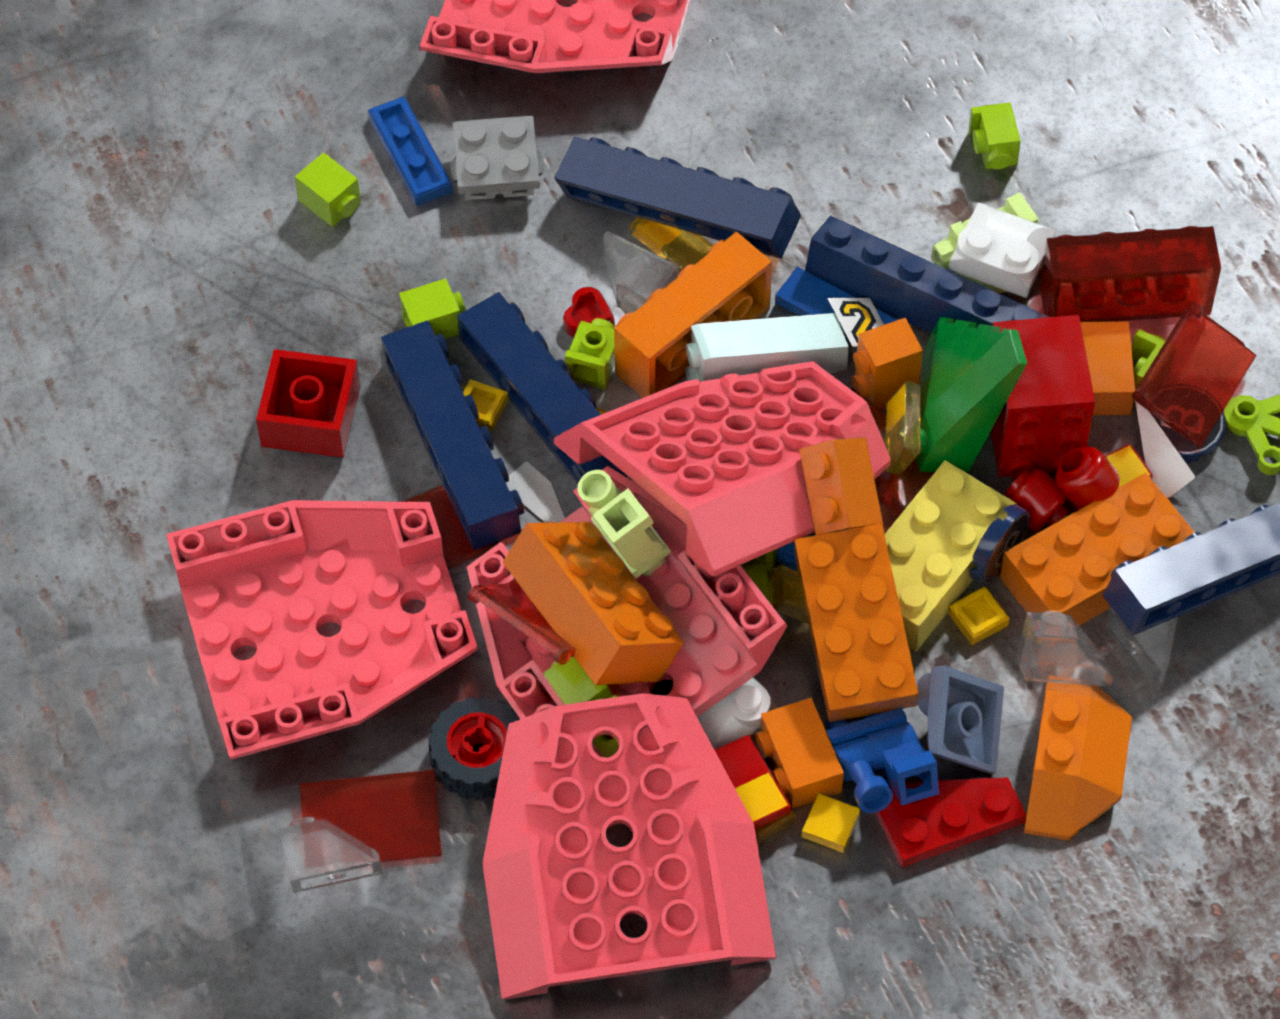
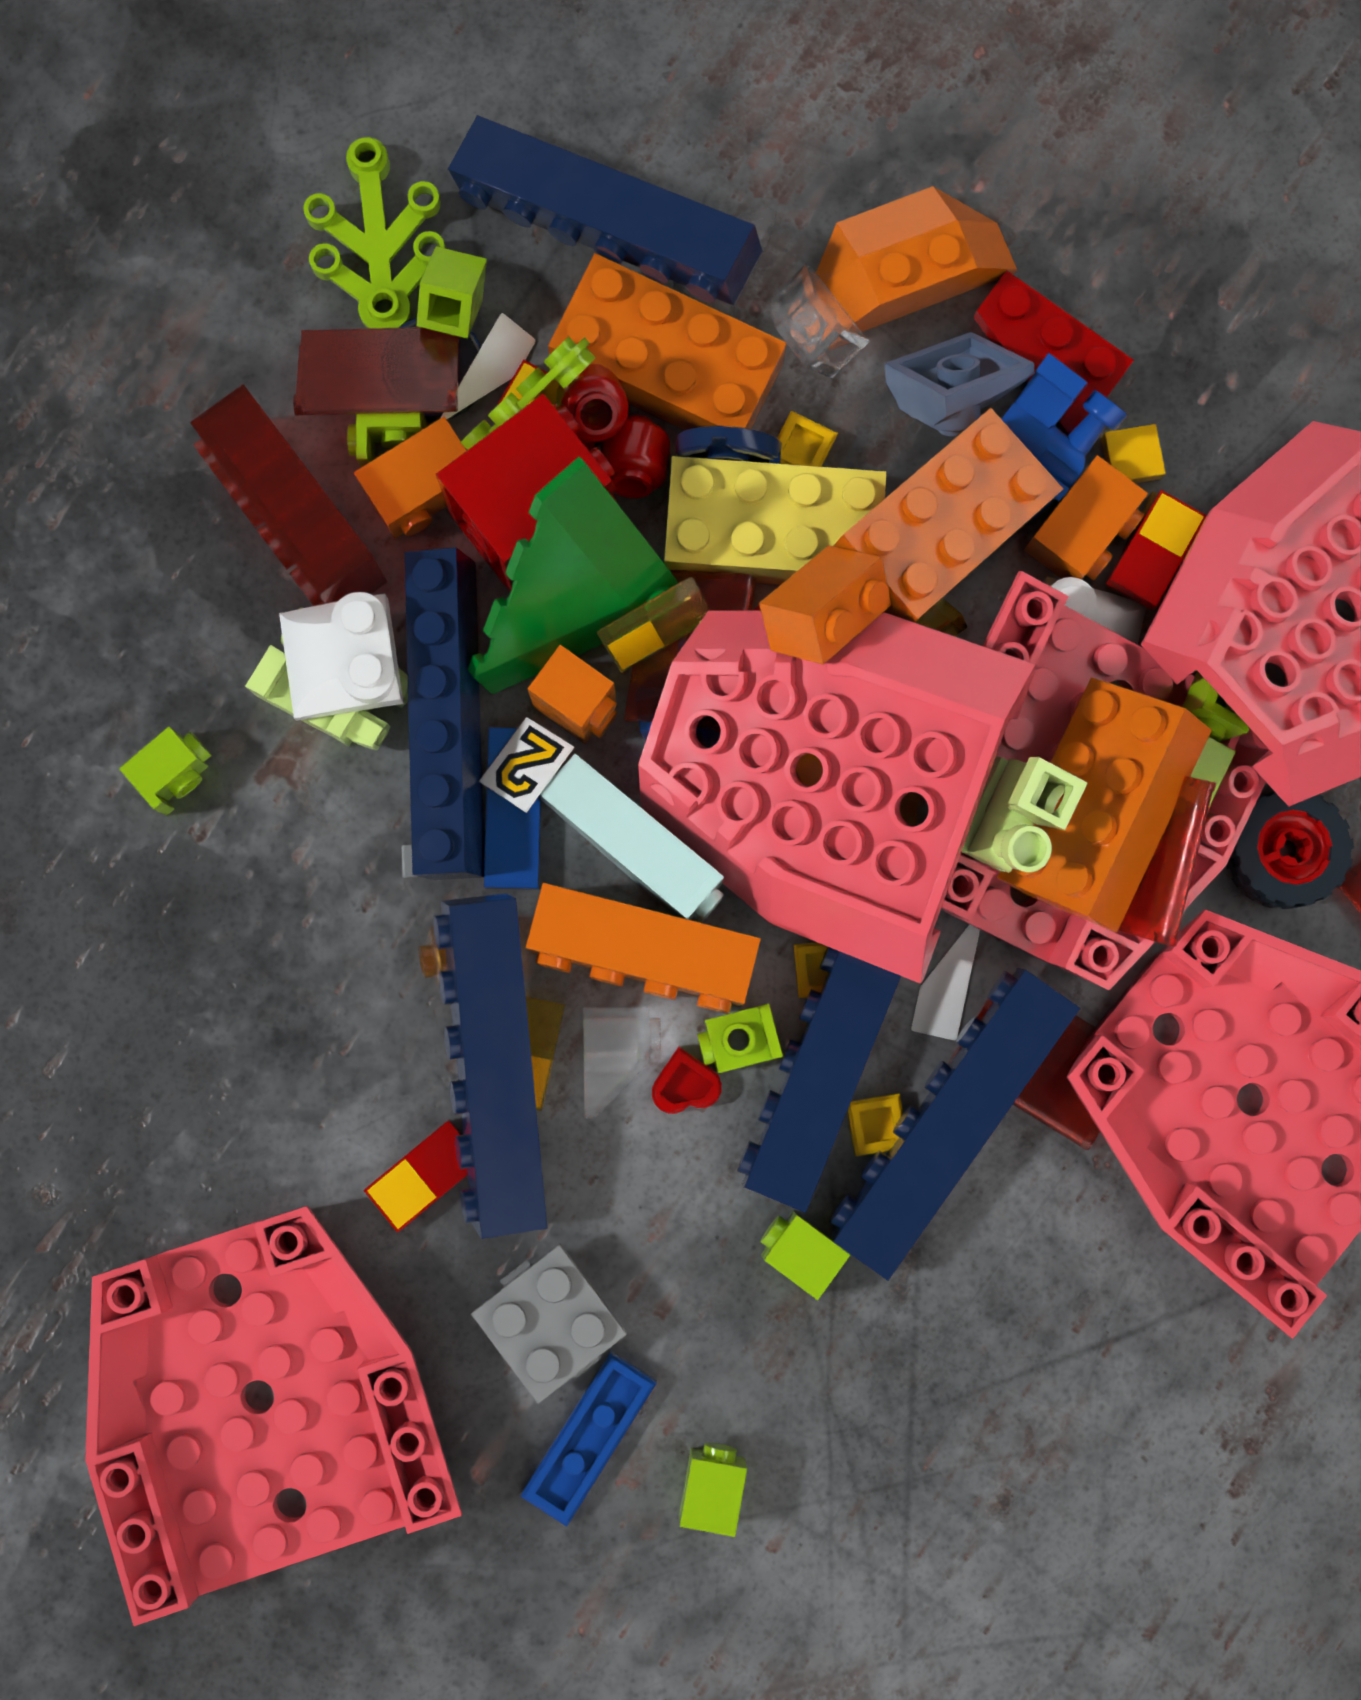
camera: 130 degrees left, 25 degrees up
red brick [256,349,361,458] -> none
none -> tile [363,1120,468,1233]
none -> lime brick [416,246,487,339]
none -> lime plant [460,336,596,450]

